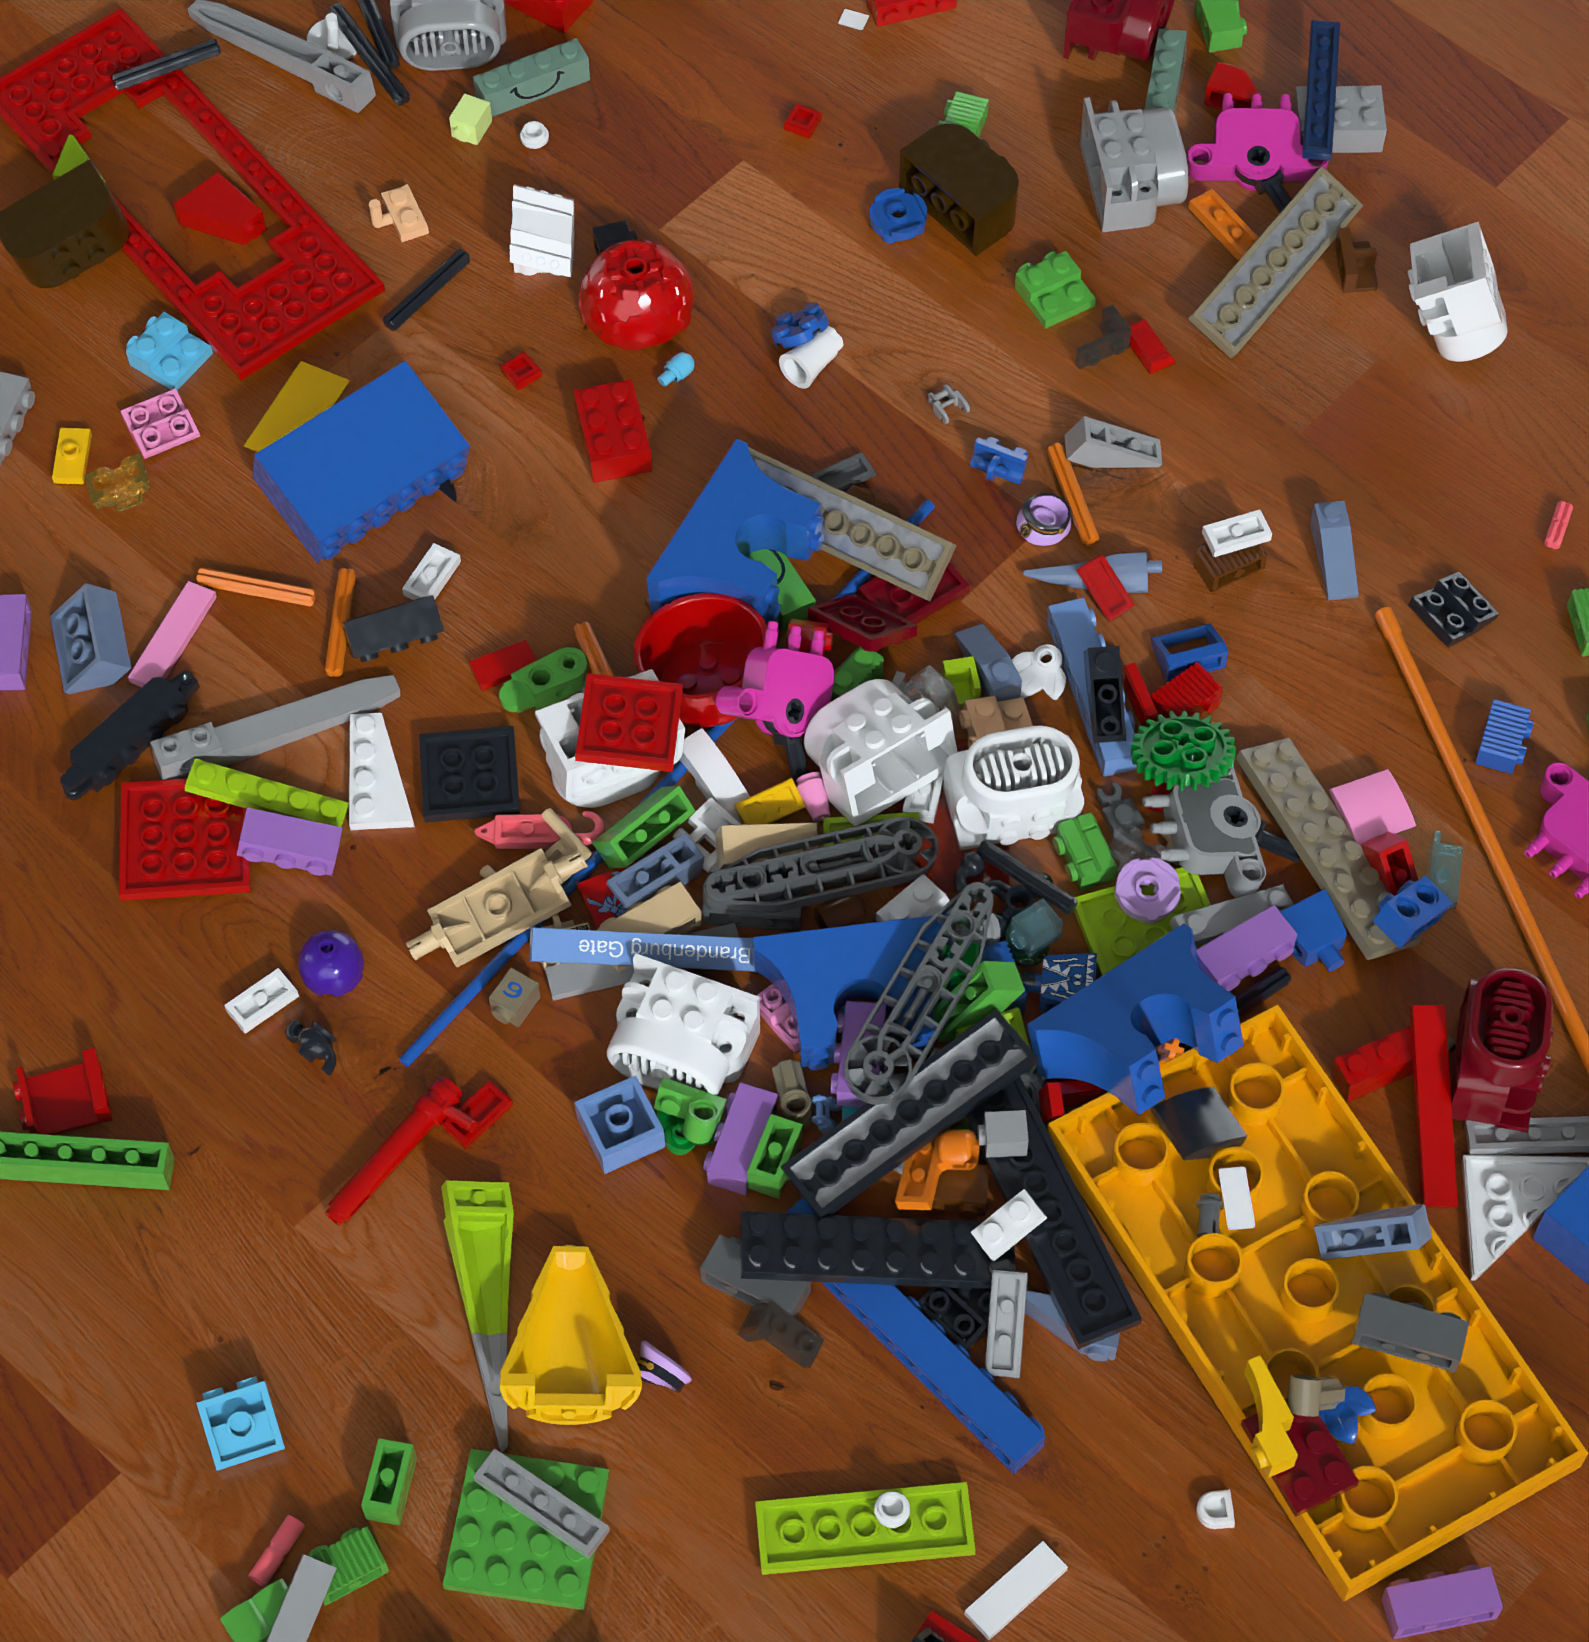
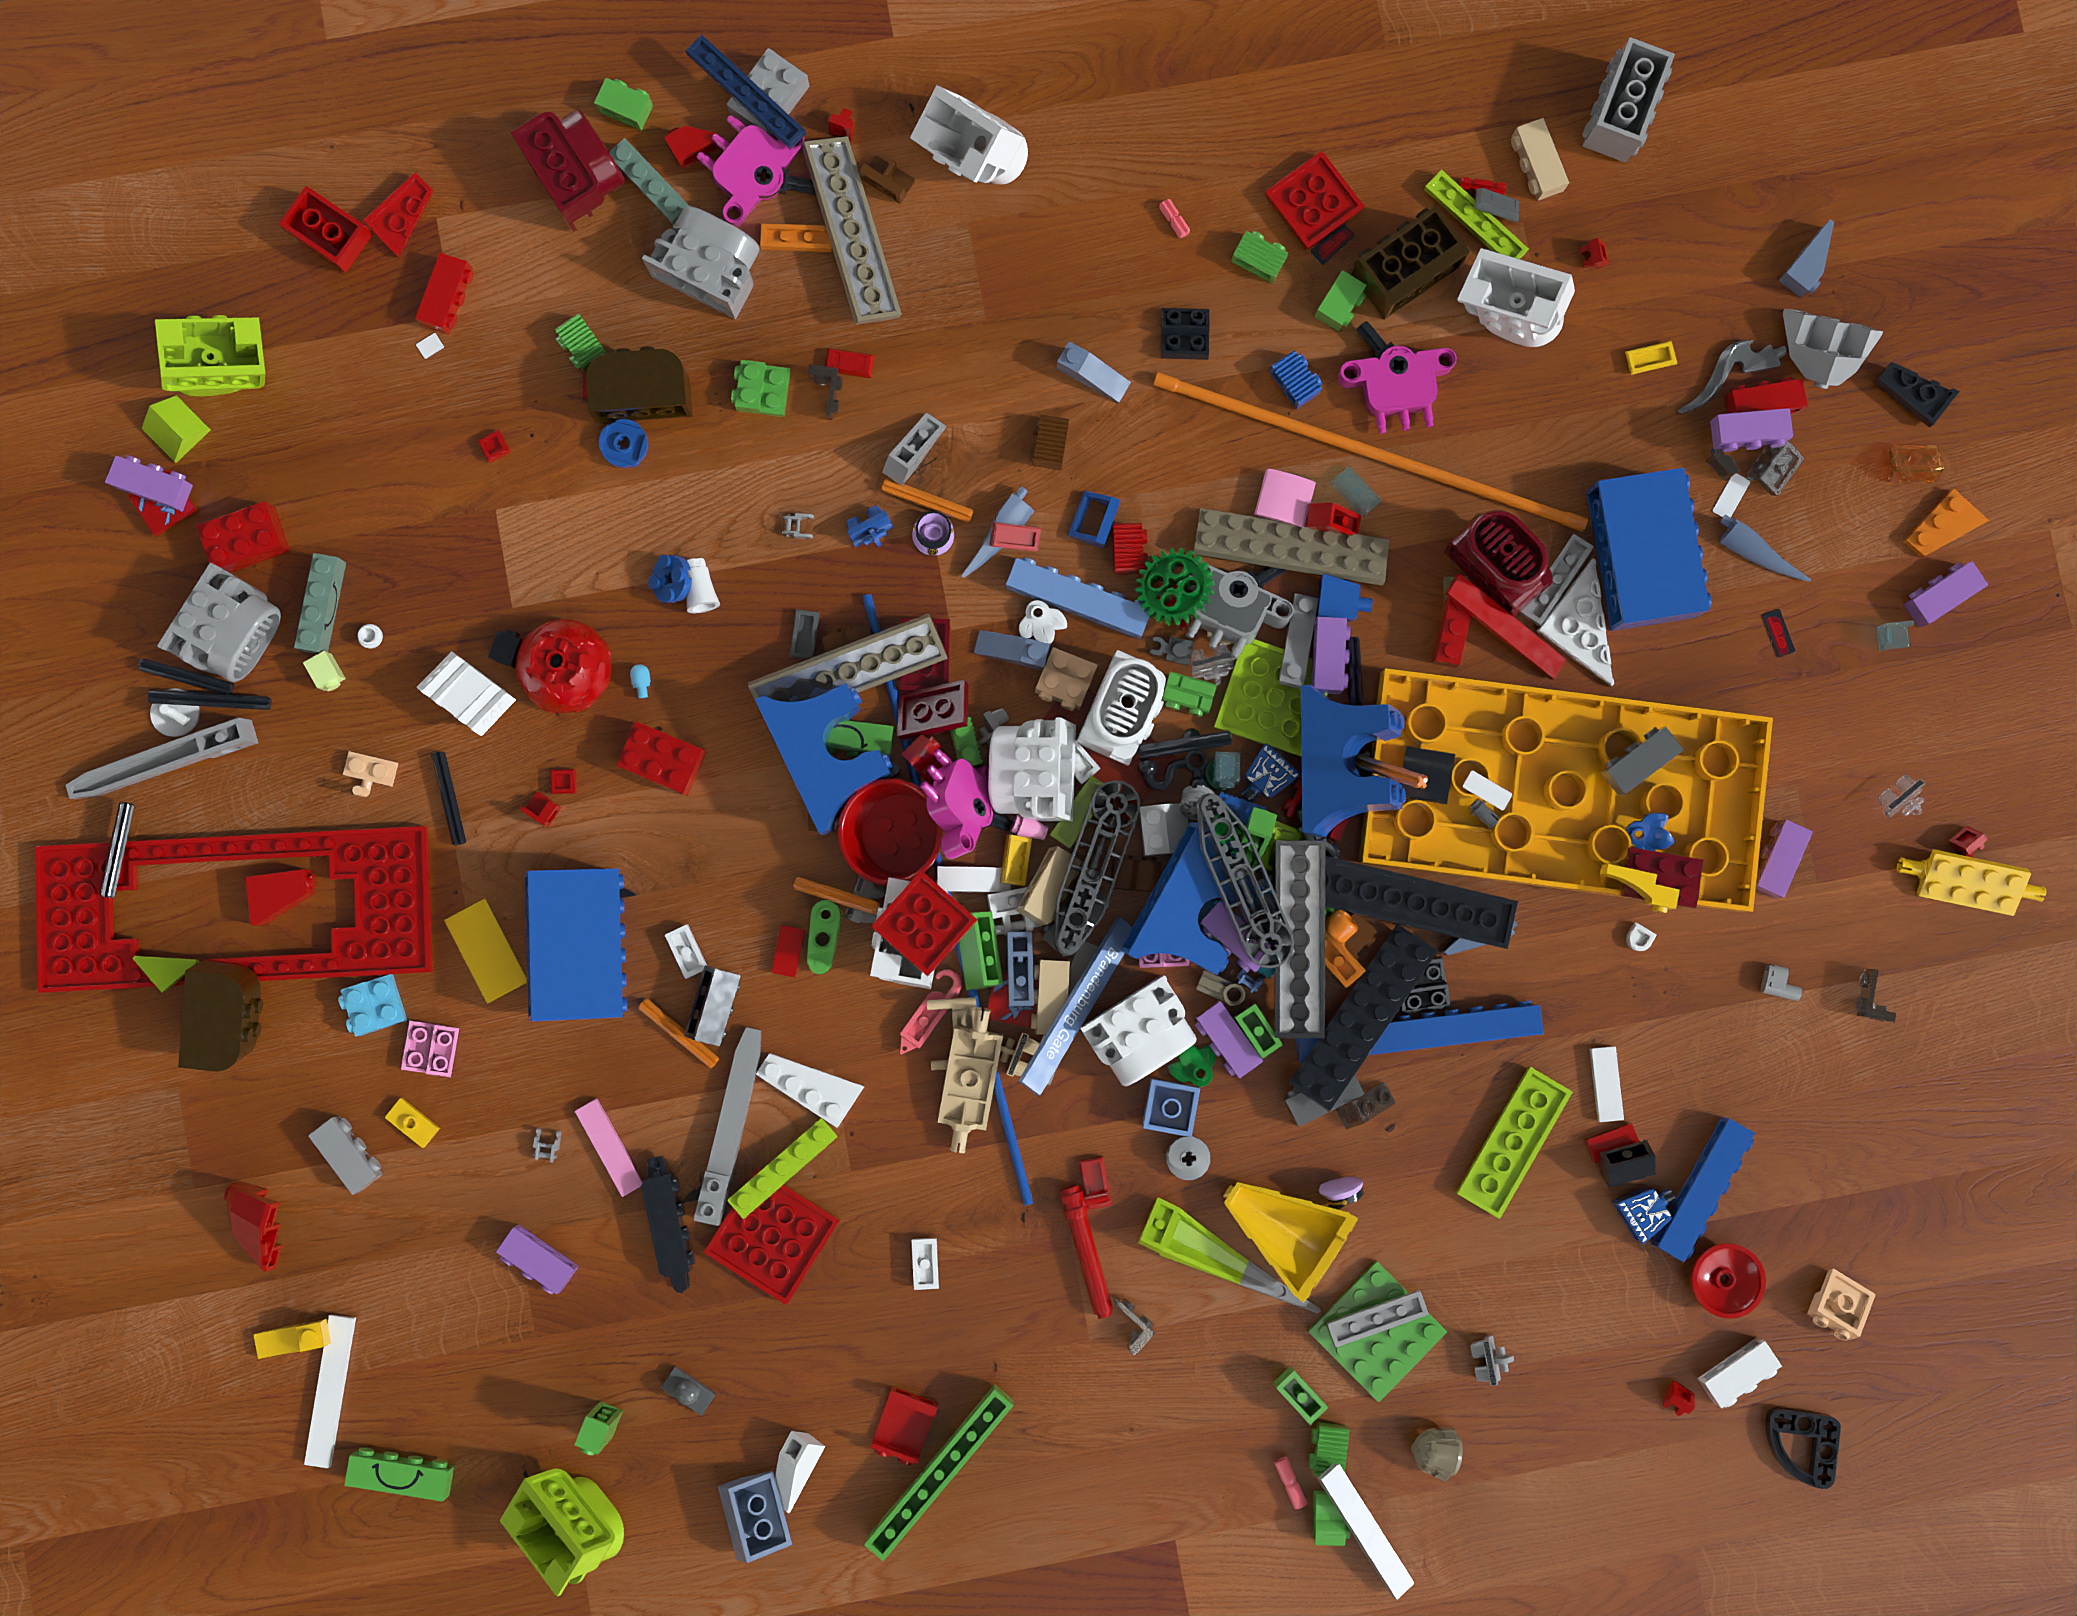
camera: 60 degrees left, 25 degrees up
sand blue slope [50,583,131,694] -> none
clear yellow cylinder [84,453,150,511] -> none
orange axle [196,567,316,606] -> none
medium azure plate [197,1376,285,1471] -> none
medium lavender brick [237,807,342,876] -> none
black piece [285,1019,338,1076] -> none
dark purple cylinder [298,930,364,997] -> none
black plate [419,726,521,823] -> none
dark tan brick [489,968,541,1028] -> none
bright green plate [653,1077,727,1144] -> none
white plate [874,1492,910,1528] -> none
clear slope [902,665,961,727] -> none
lime panel [942,656,981,708] -> none
white plate [971,1189,1047,1261] -> none
light grey brick [978,1110,1029,1158] -> none
light grey tile [985,1270,1028,1378] -> none
red tile [1038,1082,1065,1124] -> none
black slope [1083,646,1126,743] -> none
lavender plate [1114,858,1181,925] -> none
red tile [1122,662,1158,727] -> none
white plate [1202,510,1272,557] -> none
dark tan piece [1287,1375,1345,1417] -> none
sand blue slope [1314,1204,1432,1260] -> none
blue brick [1373,875,1453,949] -> none
none -> red panel [520,792,562,827]
none -> light grey piece [533,1128,561,1163]
none -> red tile [829,108,854,143]
none -> clear smoke bracket [1114,1297,1155,1356]
none -> light grey piece [1165,1136,1210,1180]

